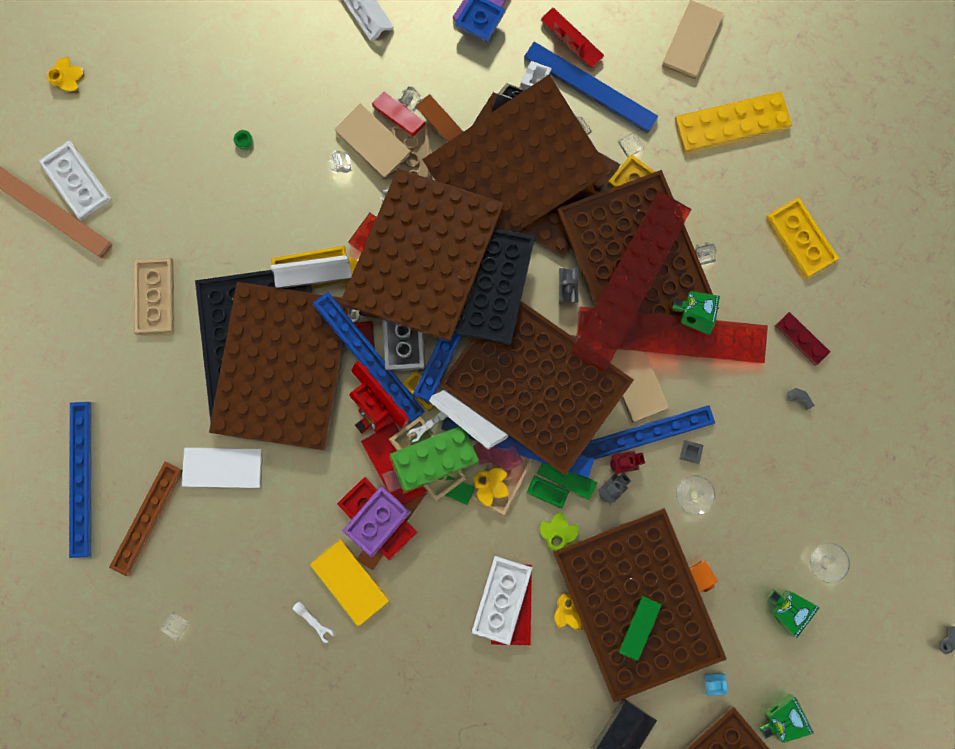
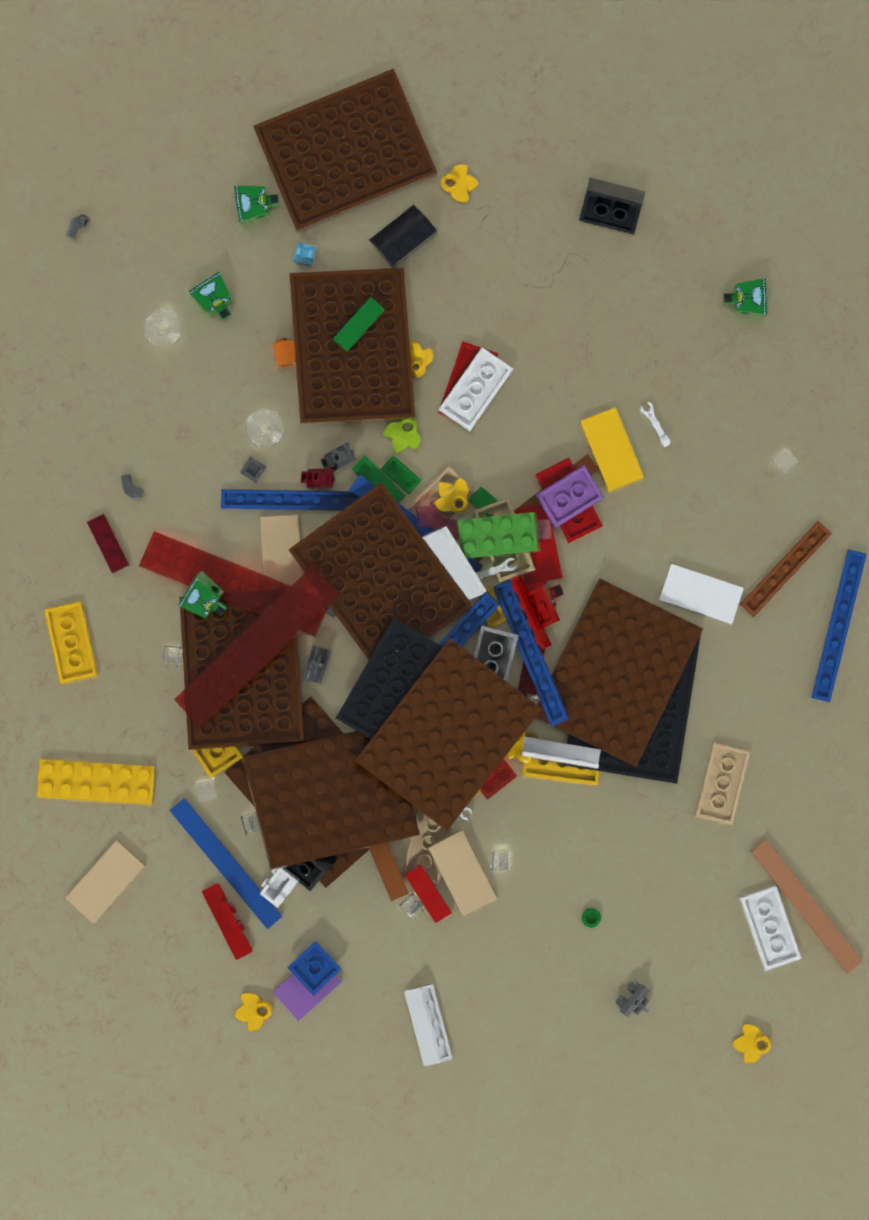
camera: 165 degrees left, 5 degrees up
none -> dark grey hips [615,981,650,1018]

